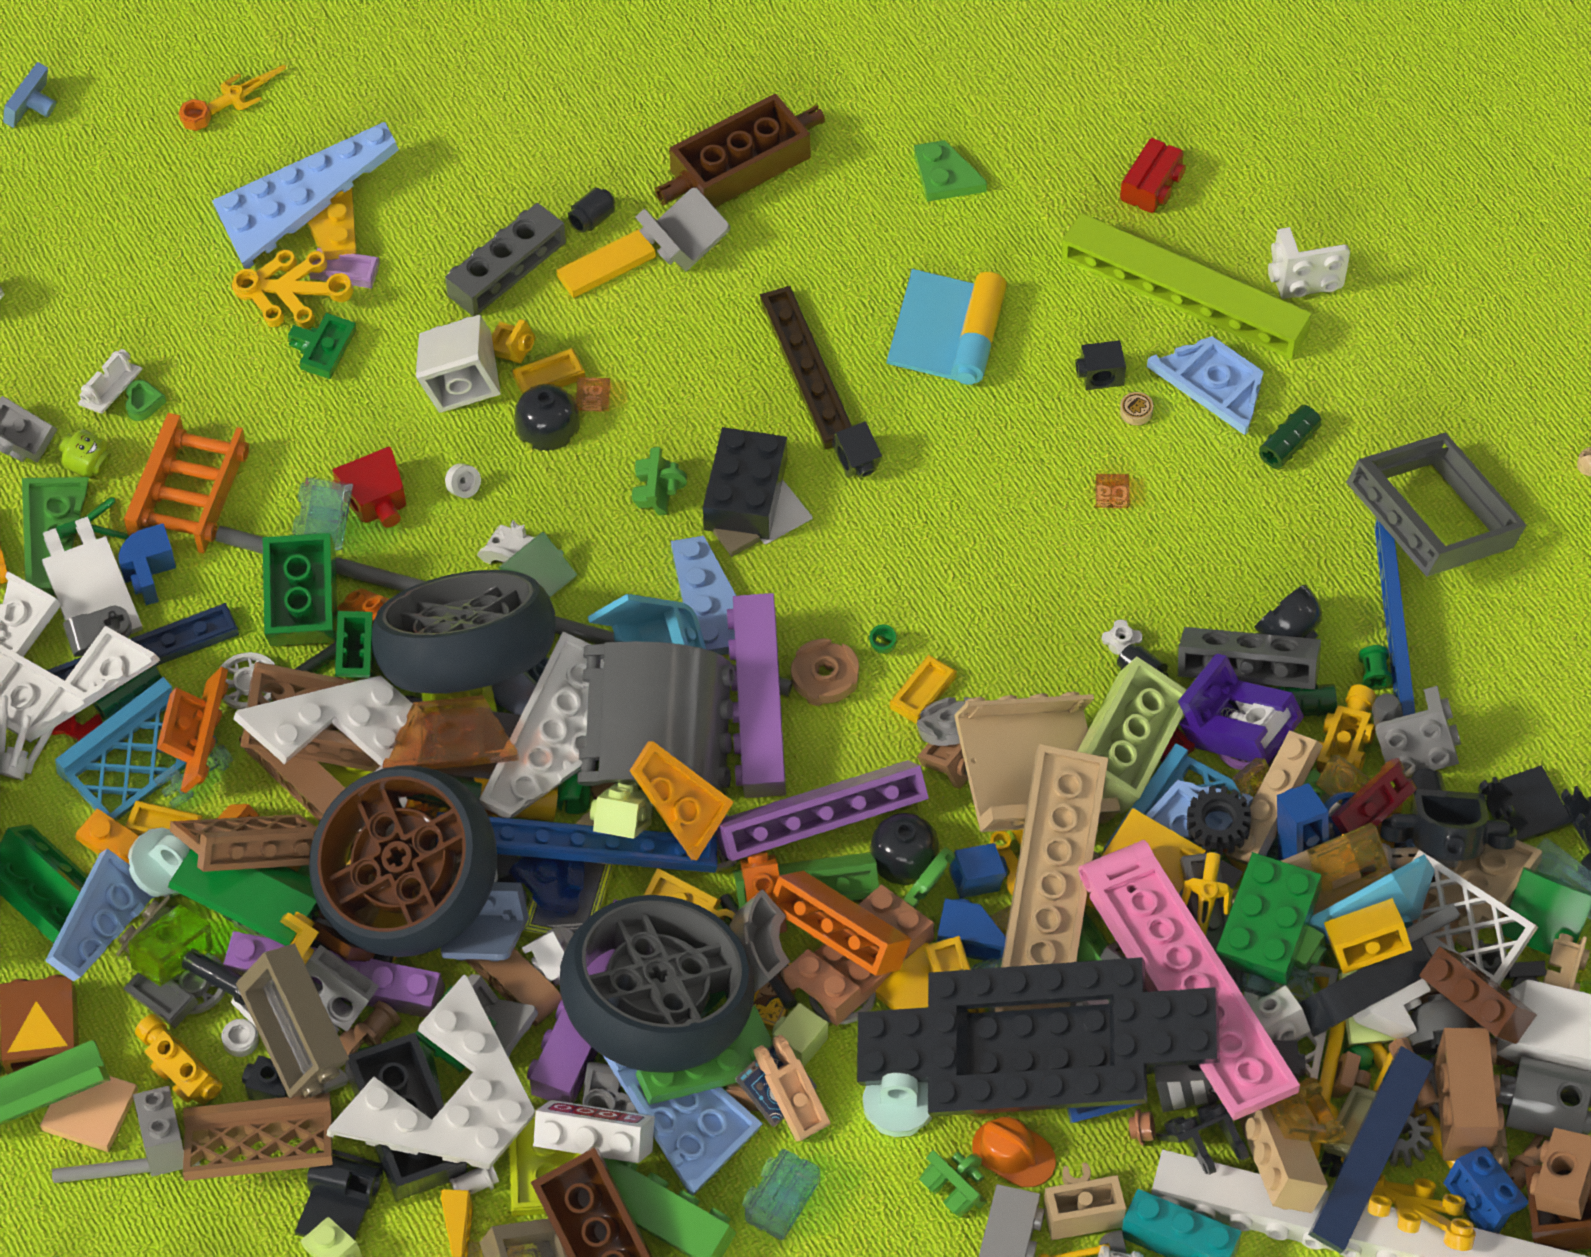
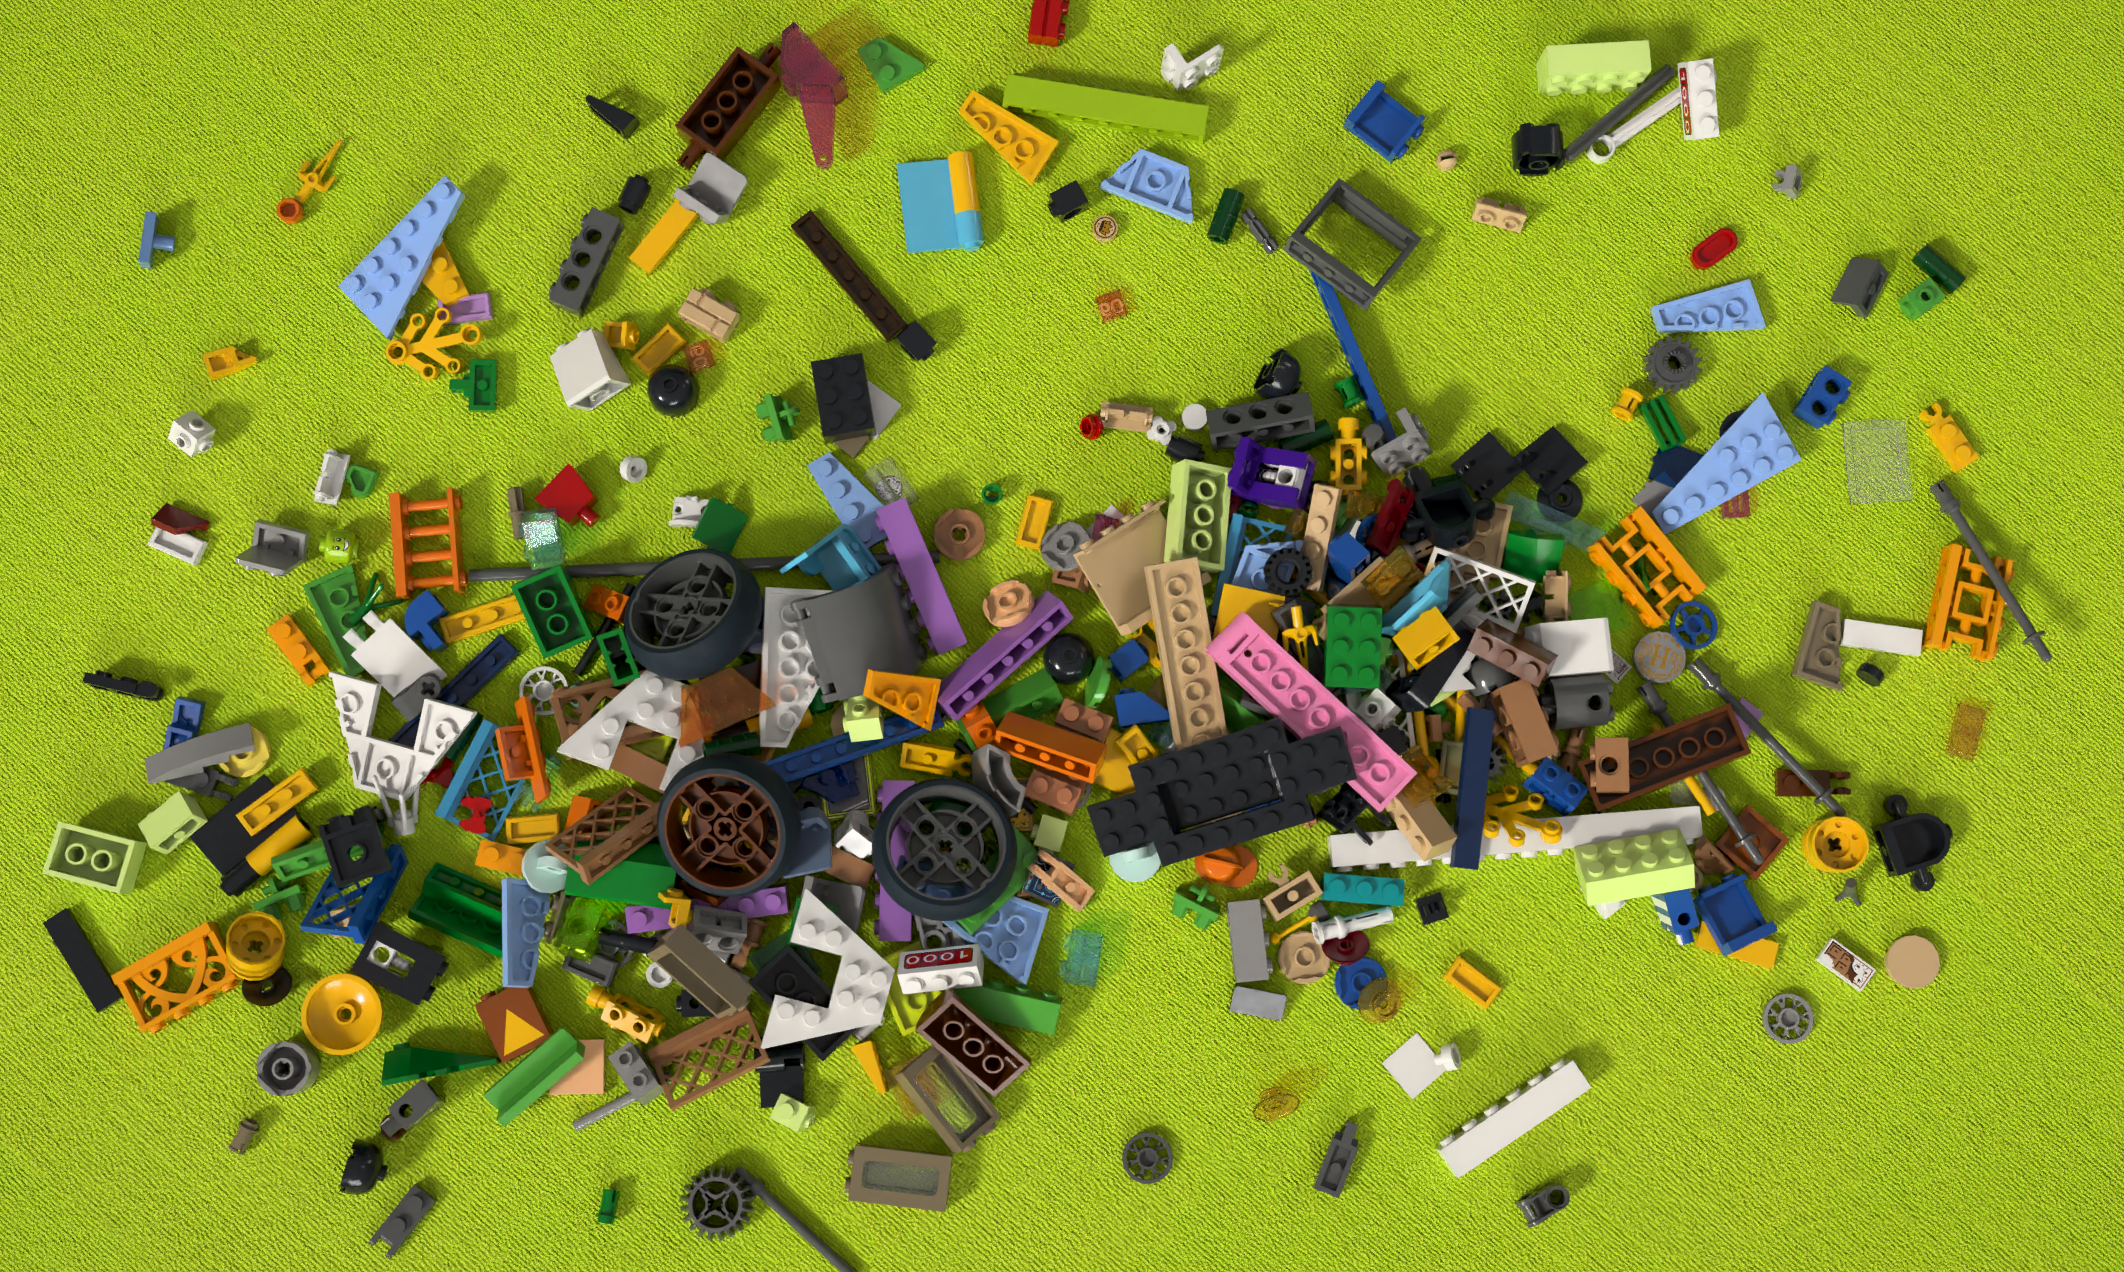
camera: 25 degrees left, 25 degrees up
none -> yellow slope [202,346,257,381]
none -> yellow tile [439,595,526,645]
none -> red piece [459,796,493,834]
none -> dark tan axle [507,487,530,540]
none -> black slope [585,94,640,139]
none -> tan brick [678,287,741,343]
none -> clear pink slope [779,22,848,170]
none -> clear slope [864,456,919,506]
none -> yellow wing [959,90,1059,186]
none -> light nougat tile [983,580,1034,628]
none -> red plate [1080,414,1103,440]
none -> tan hinge [1100,401,1153,433]
none -> white tile [1182,404,1207,431]
none -> green hinge [1238,500,1259,519]
none -> dark grey axle [1241,208,1279,255]
none -> blue panel [1343,80,1426,163]

